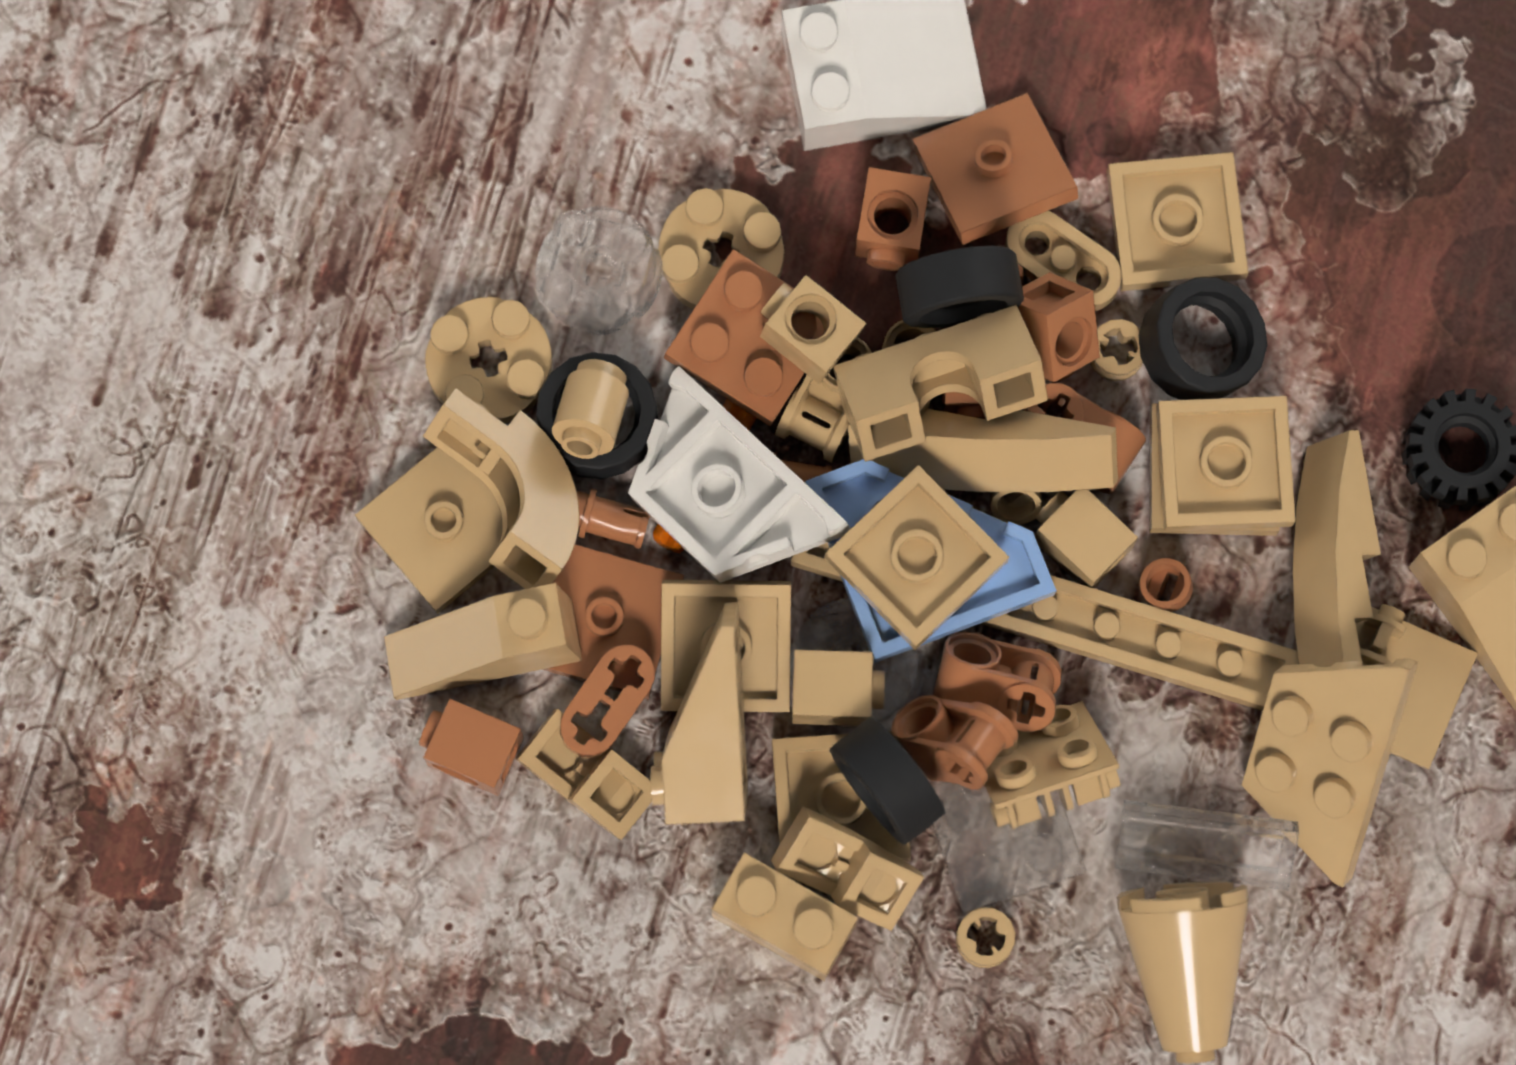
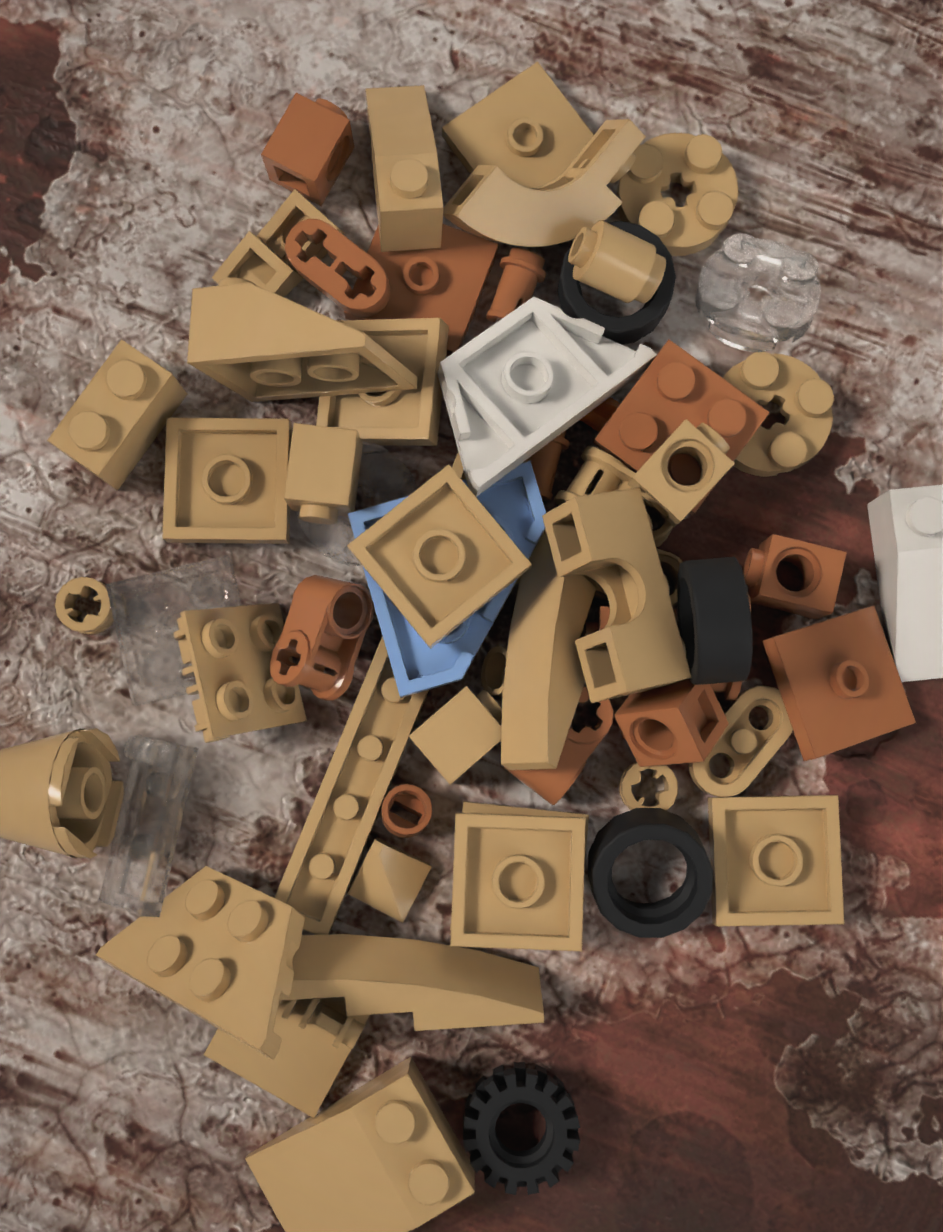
camera: 95 degrees right, 5 degrees up
tan slope [771,806,924,931] -> none
black tyre [829,717,946,845] -> none
nougat piece [891,695,1018,790] -> none
none -> tan slope [348,837,432,923]

